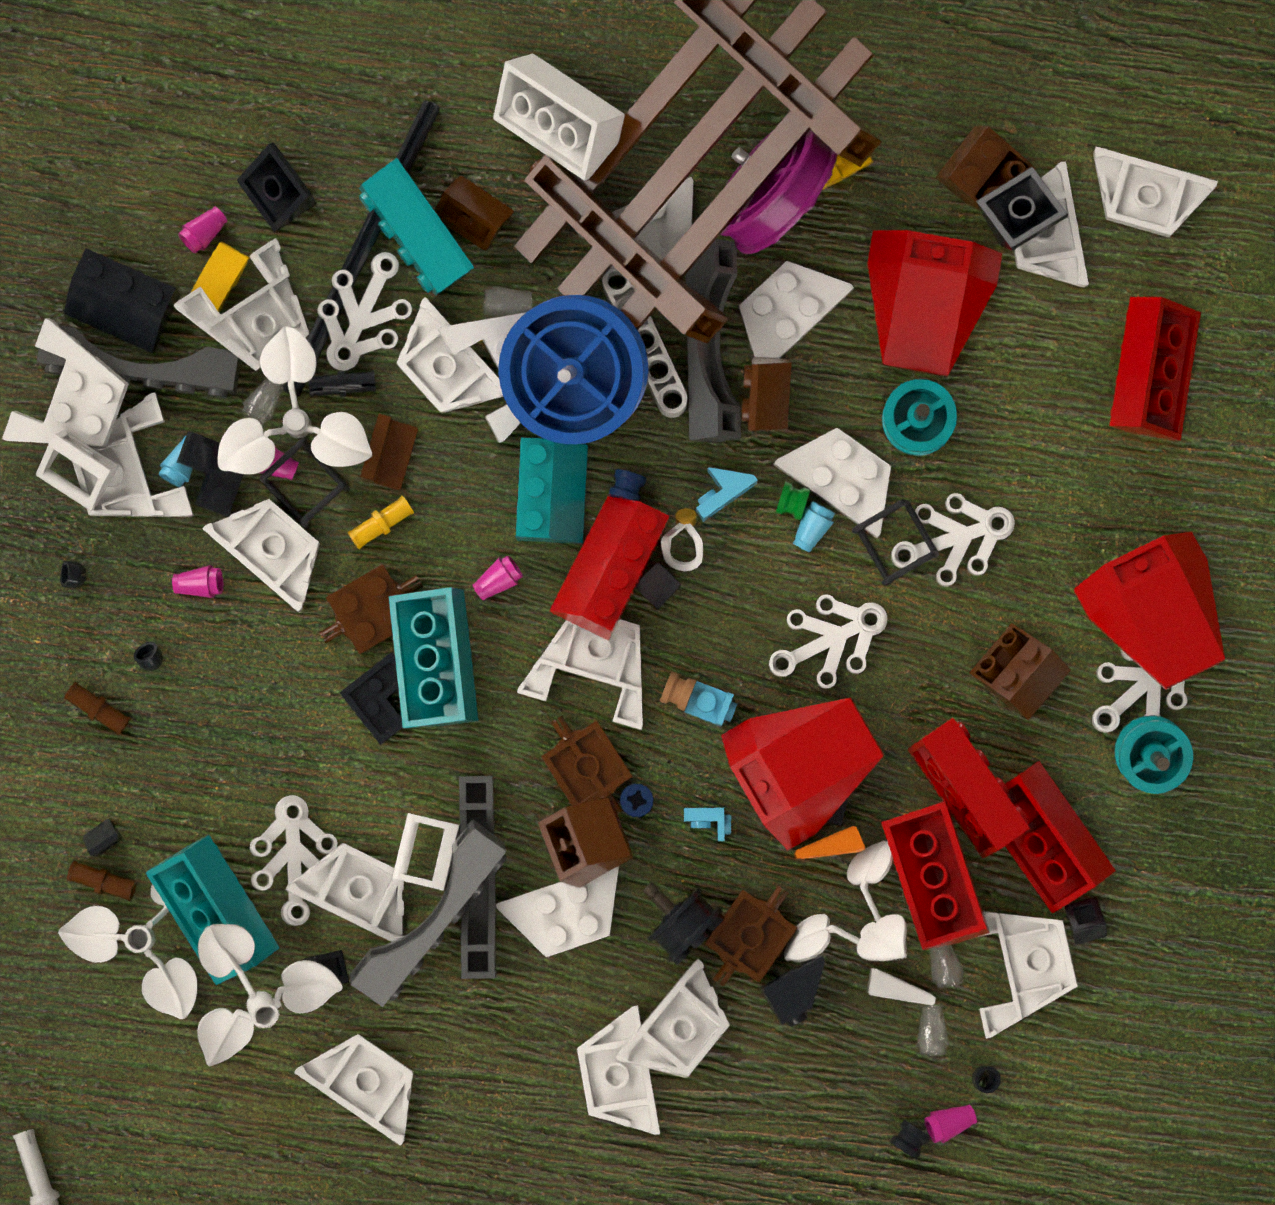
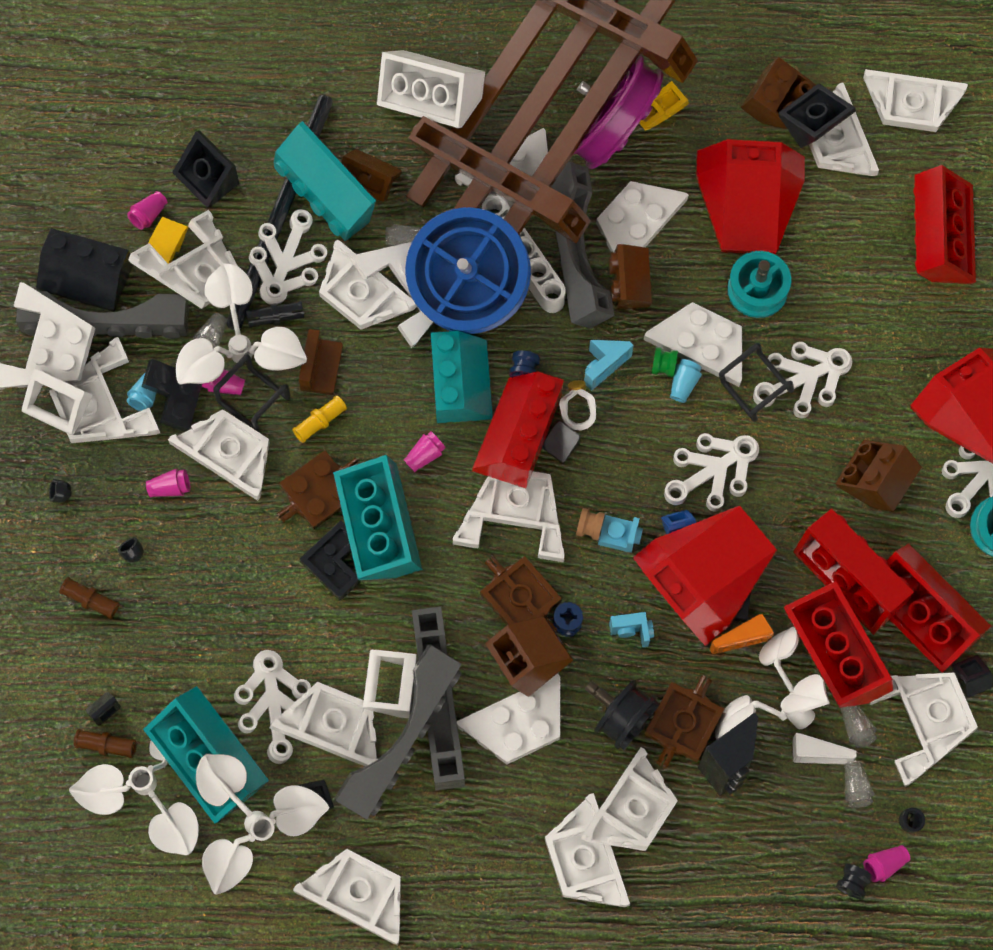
camera: 10 degrees left, 15 degrees down
none -> blue slope [661,510,696,534]

